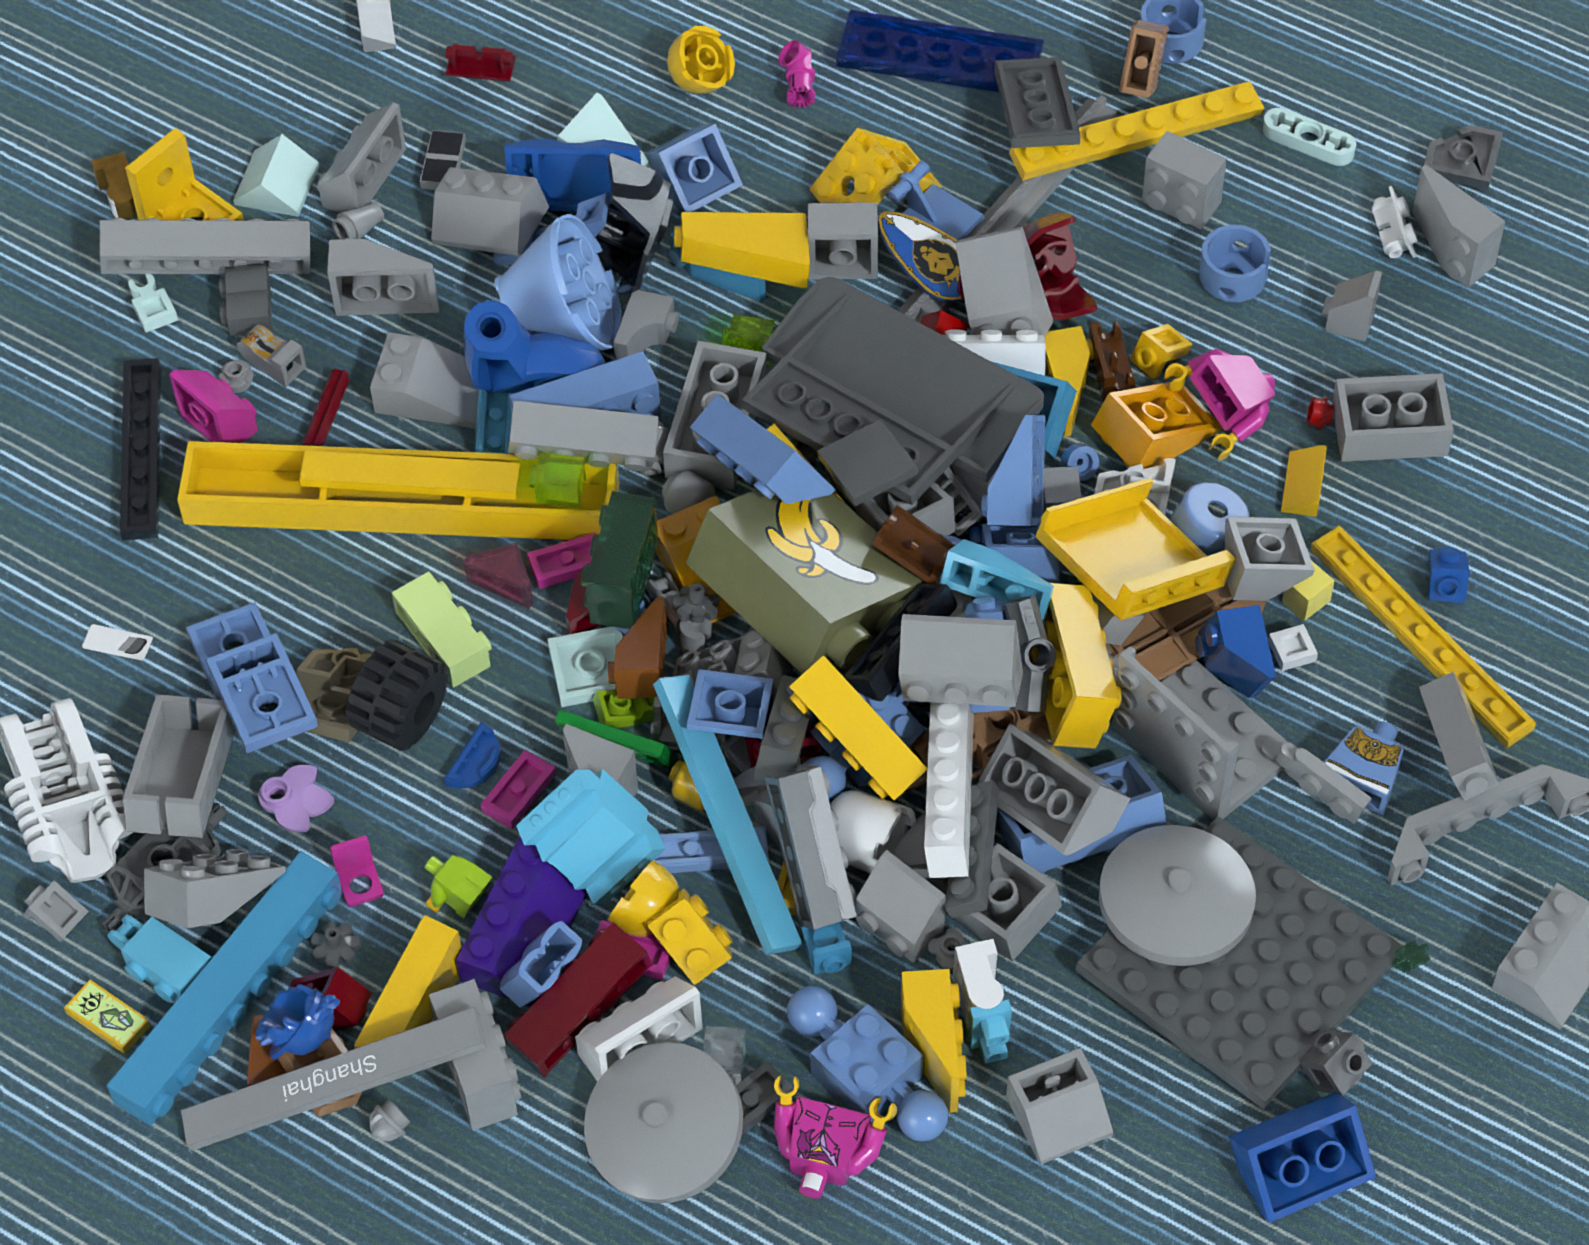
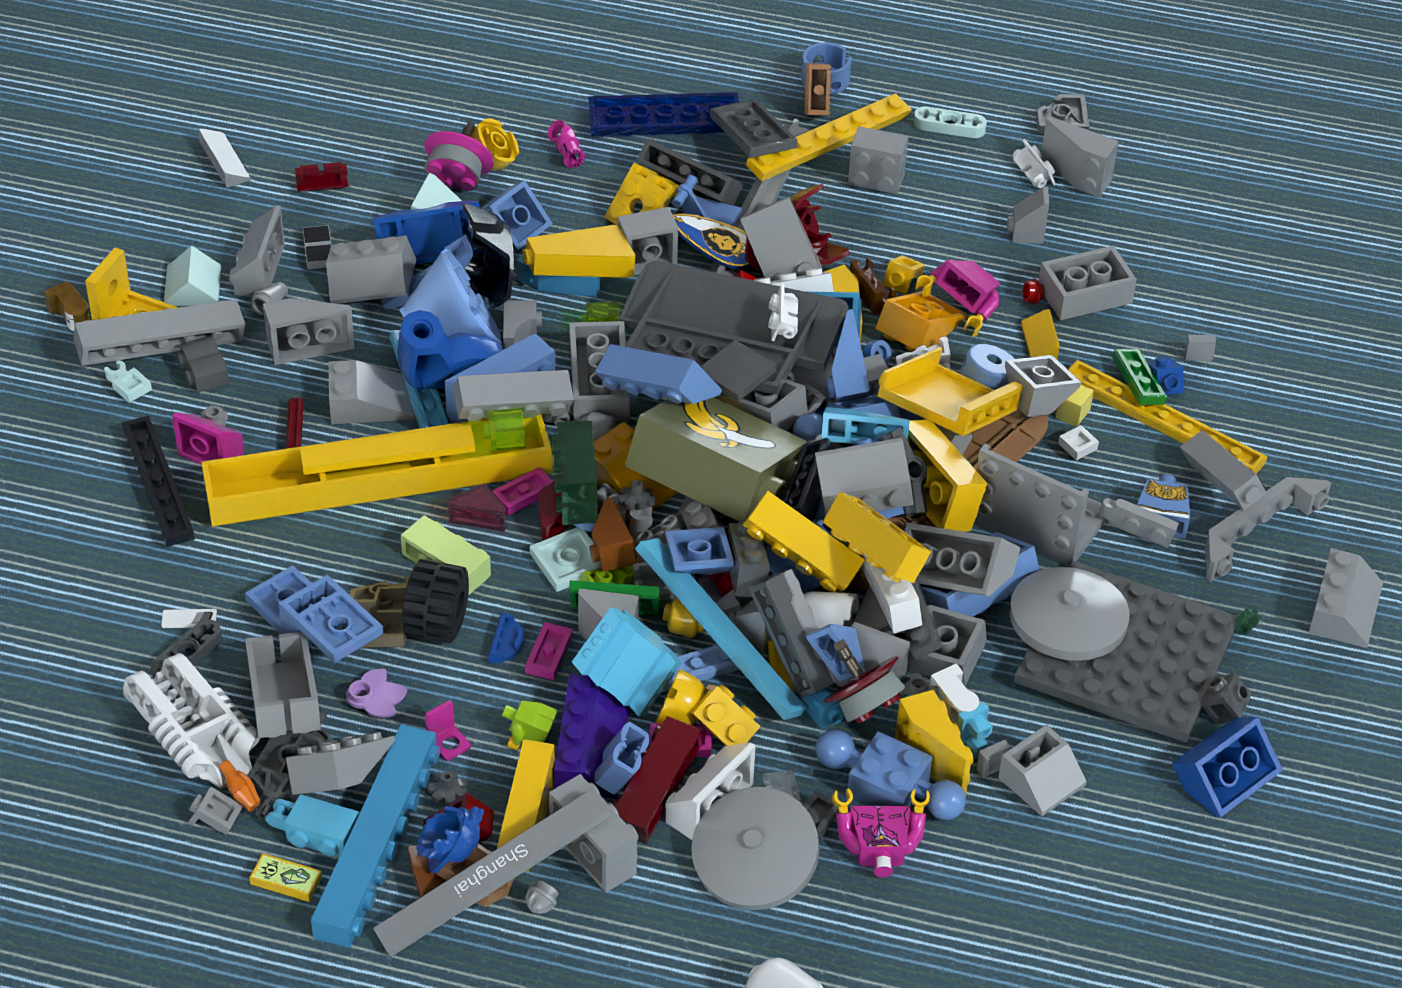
camera: 20 degrees left, 10 degrees down
light grey leg [237,324,306,387] -> none
reddish brown hinge [871,505,955,584] -> none
blue slope [1195,605,1276,698] -> none
medium blue piece [1199,225,1271,303] -> none
none -> dark grey beam [151,619,222,679]
none -> orange piece [219,760,260,812]
none -> dark pink piece [424,121,494,191]
none -> dark grey brick [636,138,743,205]
none -> white hinge [768,284,798,341]
none -> medium blue slope [806,623,865,682]
none -> yellow brick [823,491,931,583]
none -> piece [823,639,905,724]
none -> light grey tile [976,740,1011,777]
none -> green tile [1112,349,1167,405]
none -> light grey tile [1184,335,1216,361]

